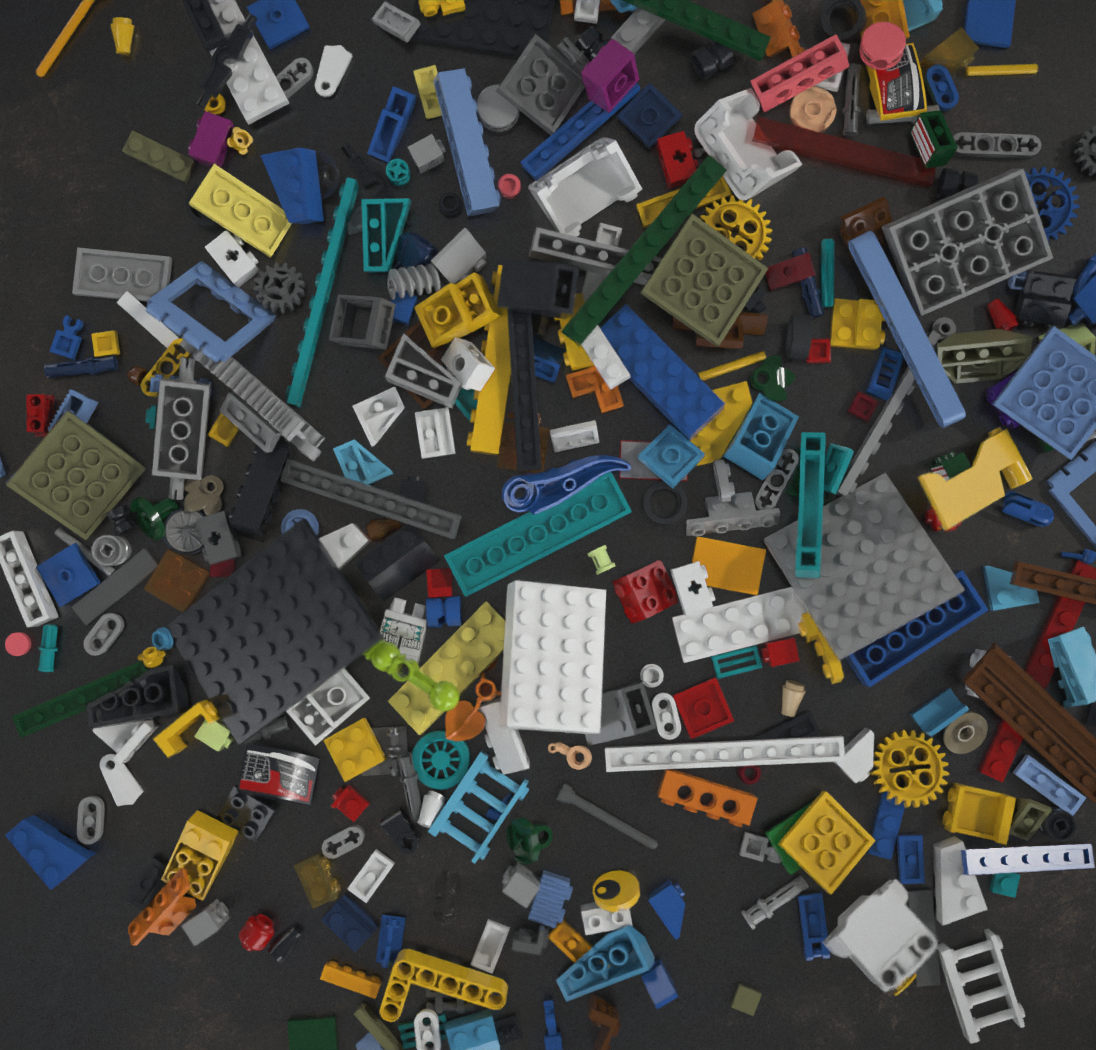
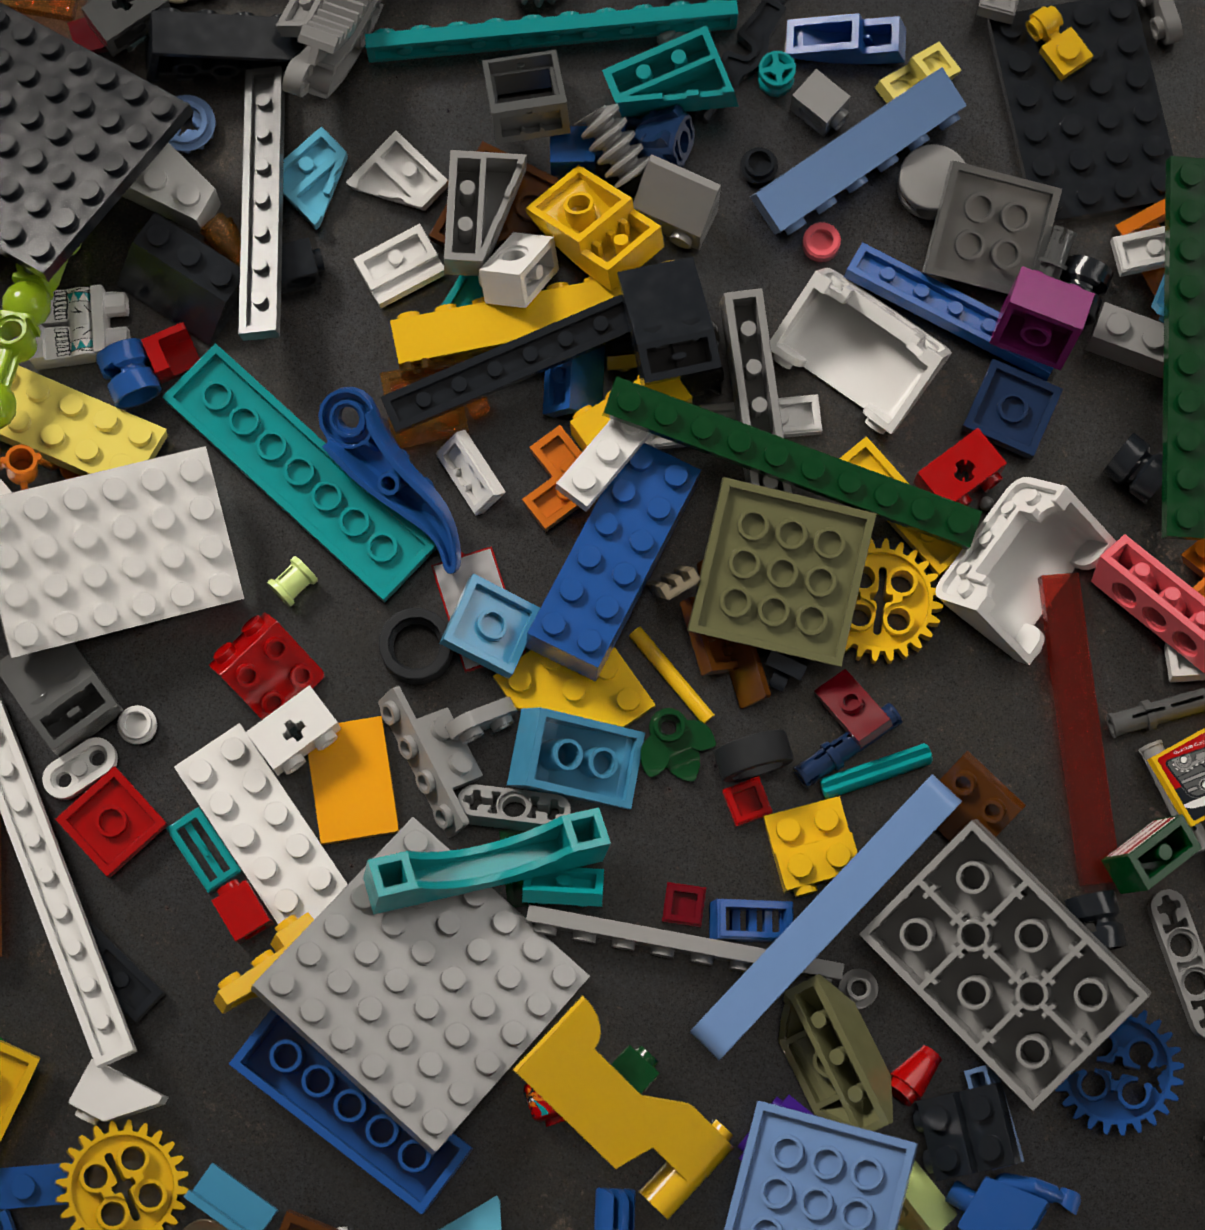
camera: 70 degrees right, 10 degrees down
dark red plate [737,765,761,785] -> none
tan cone [781,680,806,717] -> none
light nougat tile [789,86,837,134] -> none
none -> dark tan tile [647,565,701,600]

